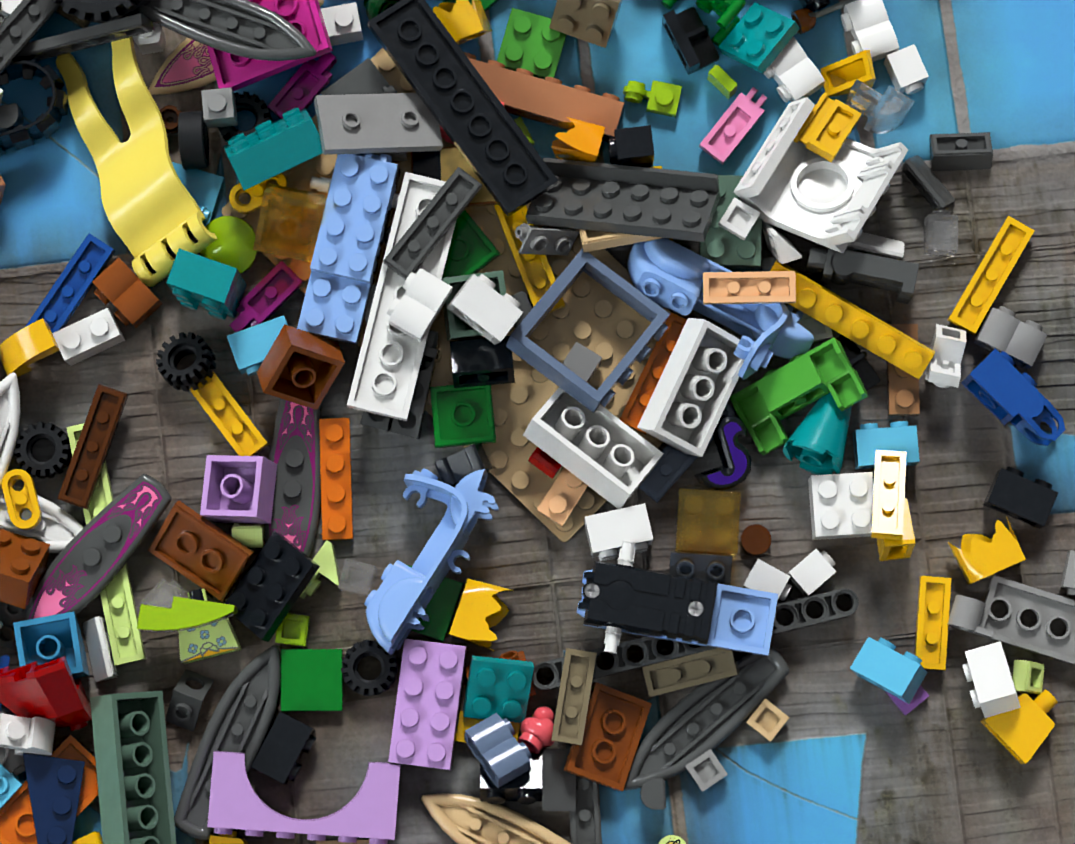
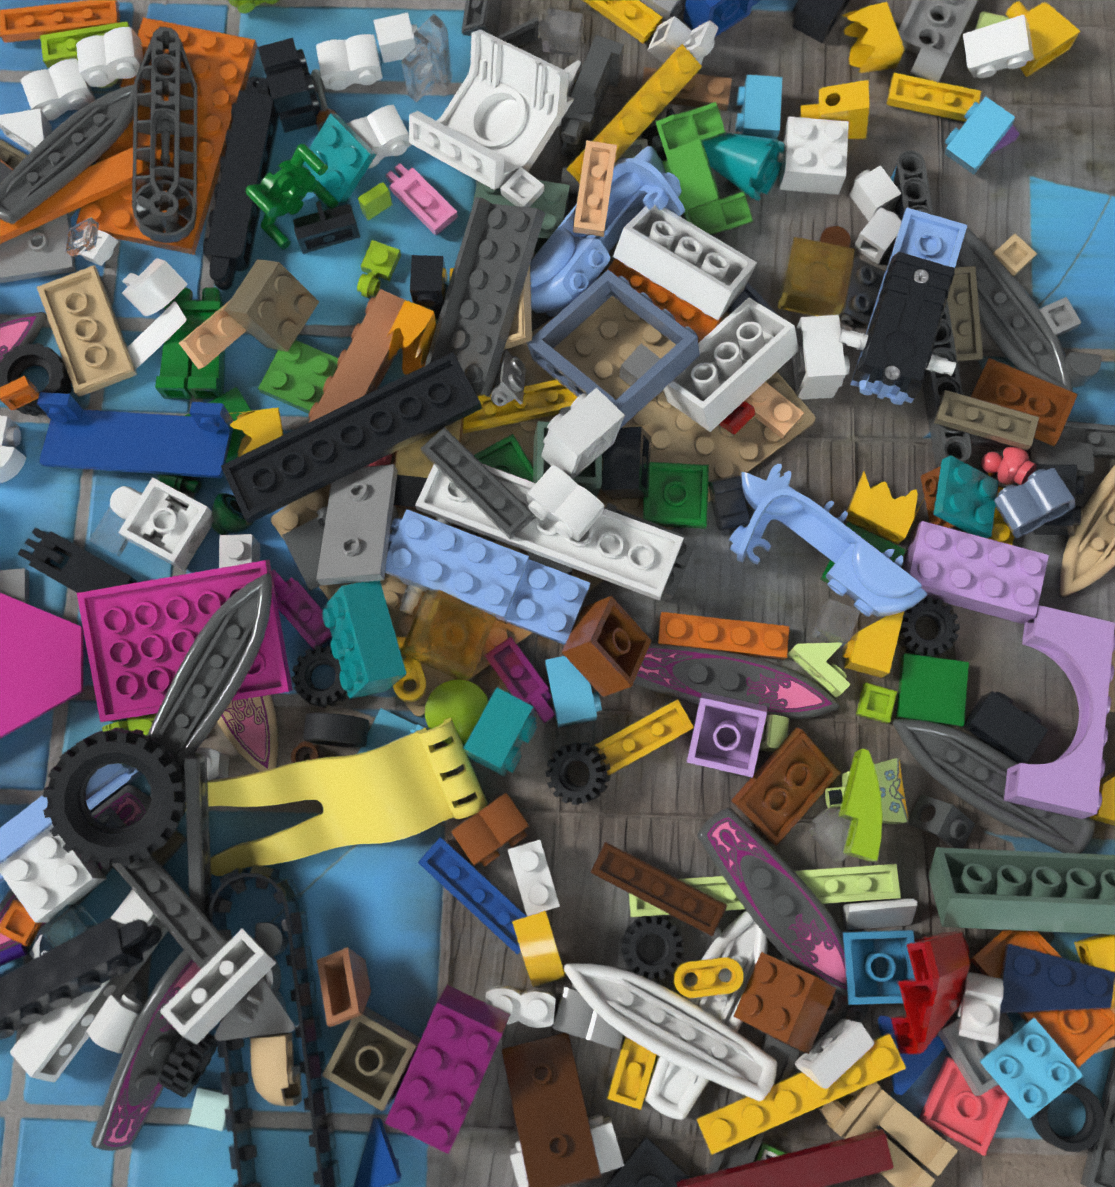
camera: 85 degrees left, 5 degrees down
light grey brick [201,87,238,128] -> none
black plate [225,531,320,642] -> none
black animal [694,415,752,490] -> none
white slope [762,221,802,264] -> none
yellow plate [794,92,862,163] -> none
yellow slope [820,50,876,97] -> none
plate [871,450,907,540] -> none
none -> yellow slope [842,612,904,678]

